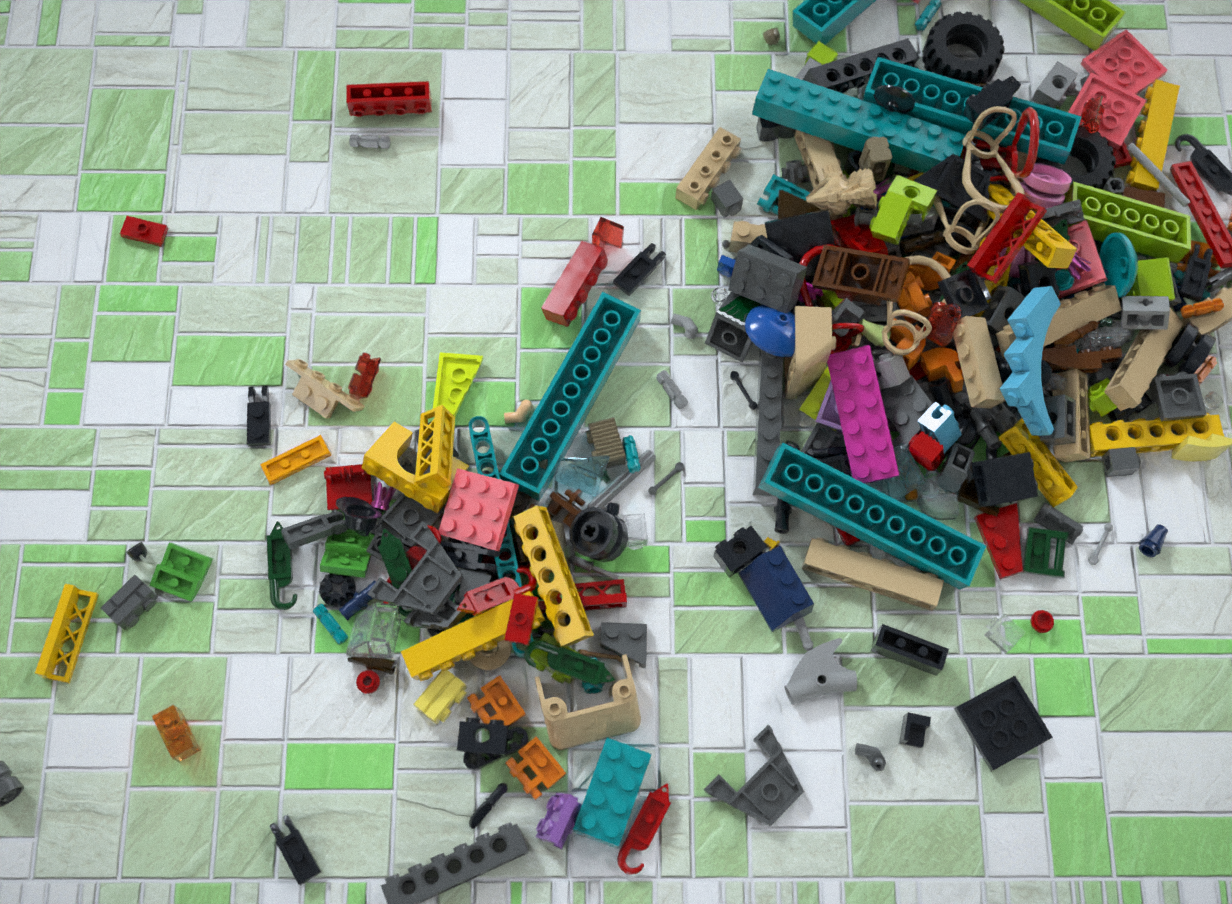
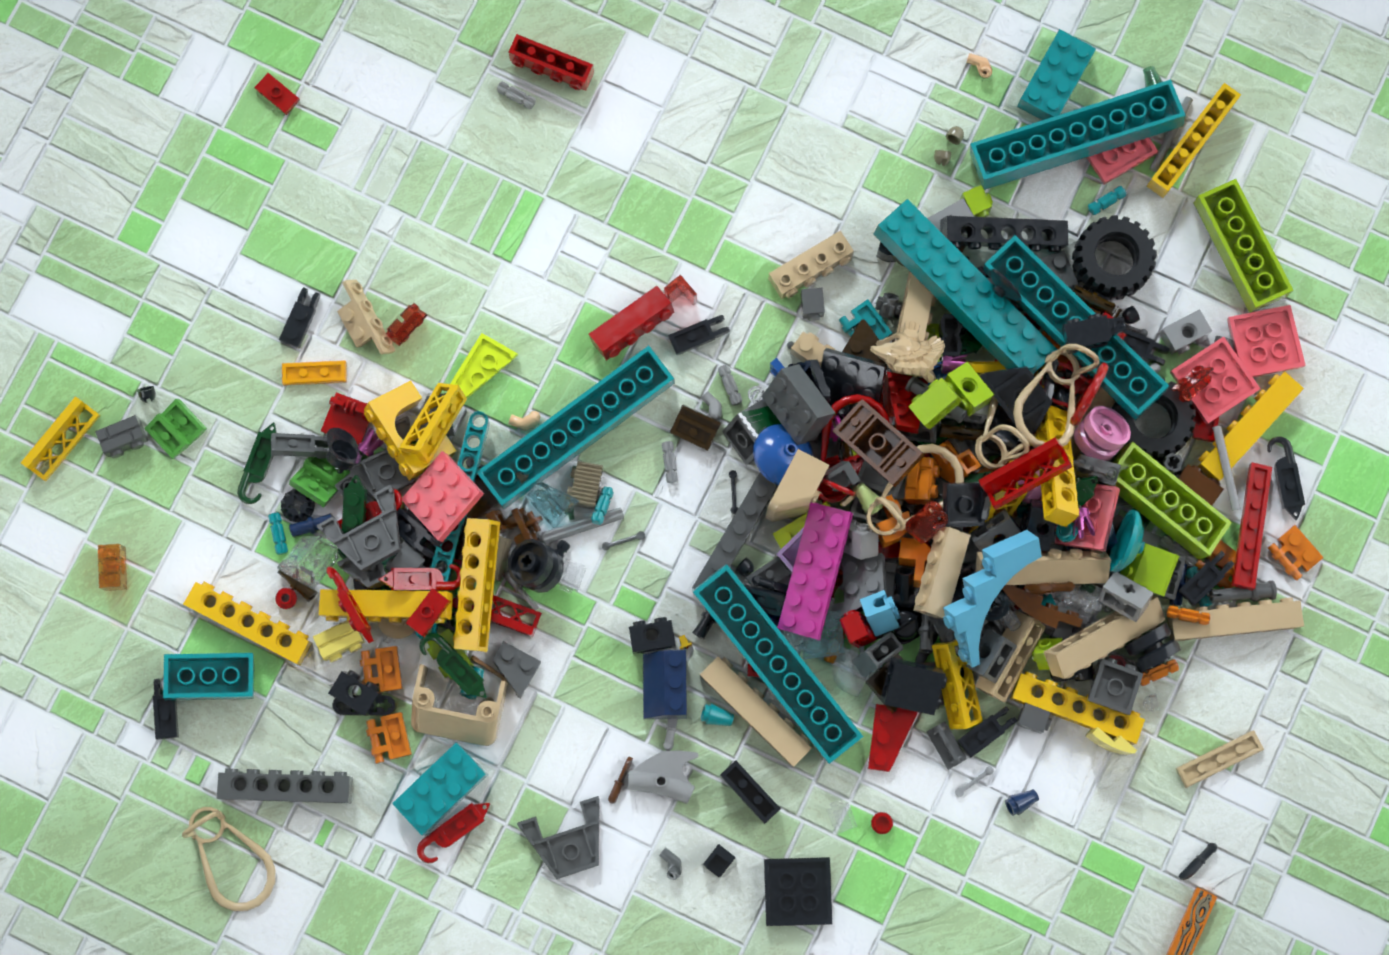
camera: 30 degrees right, 10 degrees up
black piece [469,783,508,829] -> none
medium lavender plate [536,793,582,849] -> none
dark tan brick [858,137,892,182] -> none
dark green plate [1023,527,1069,578] -> none
none -> teal brick [163,653,254,700]
none -> yellow brick [183,581,313,666]
none -> red plate [326,566,374,644]
none -> reddish brown piece [608,756,633,804]
none -> dark brown plate [669,404,722,451]
none -> teal cone [701,703,734,726]
none -> light grey axle [718,365,742,406]
none -> dark tan hinge [946,126,964,145]
none -> black hinge [957,706,1017,758]

